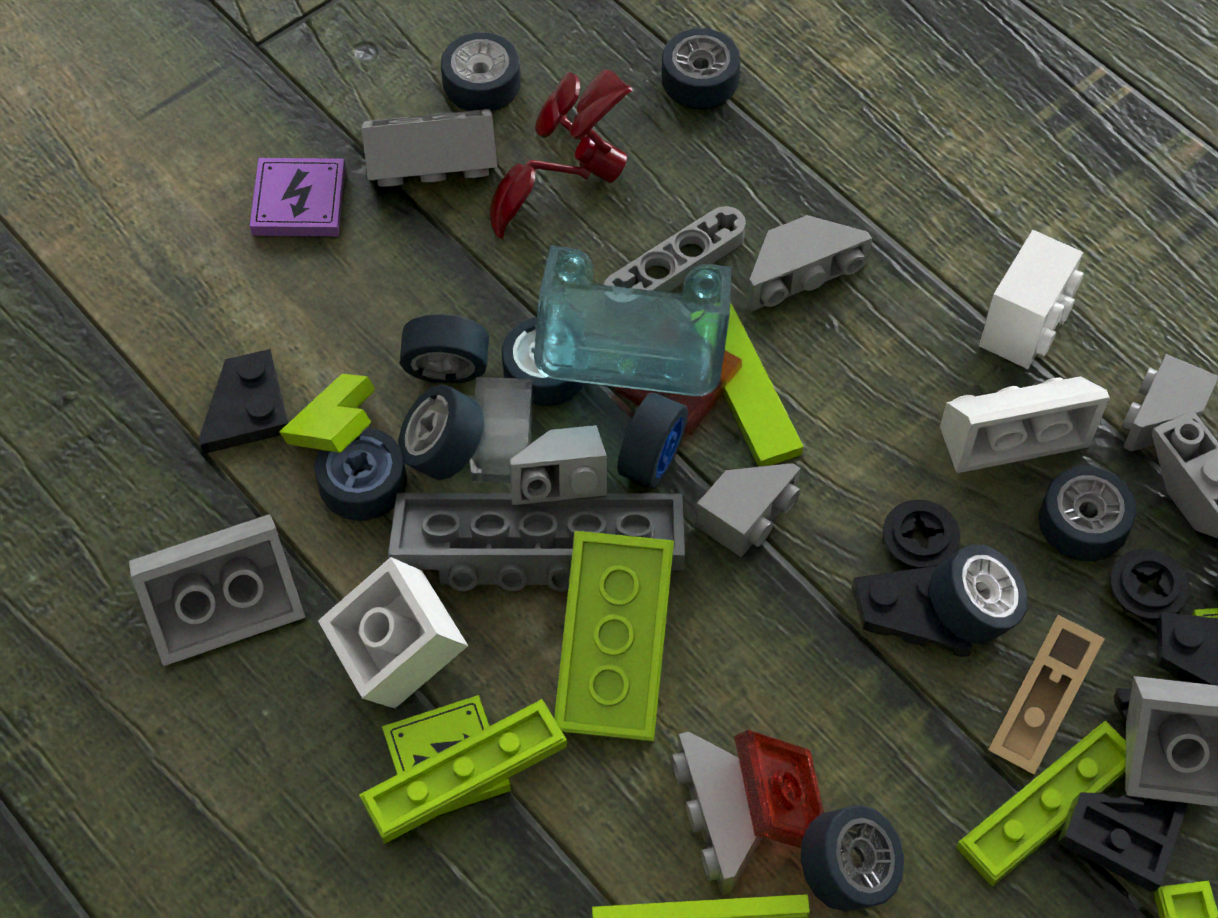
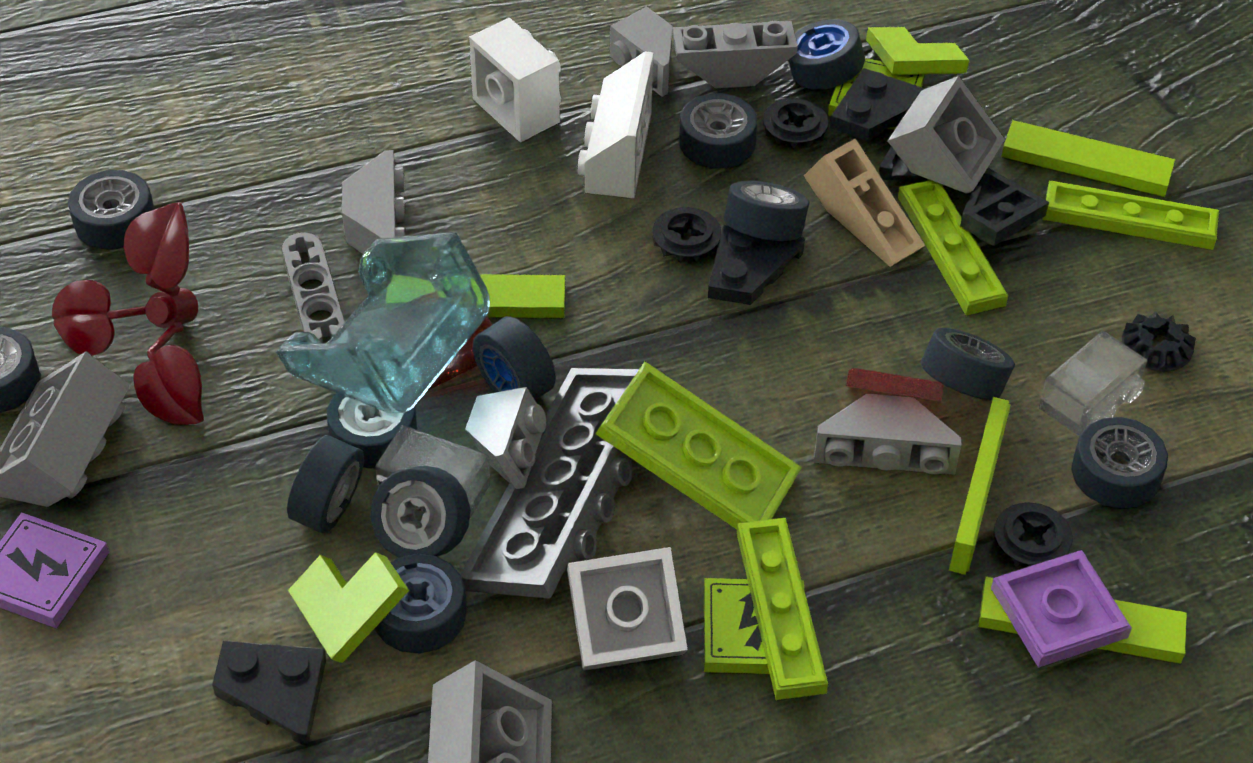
camera: 70 degrees left, 10 degrees down
light grey slope [695,463,801,557] -> none

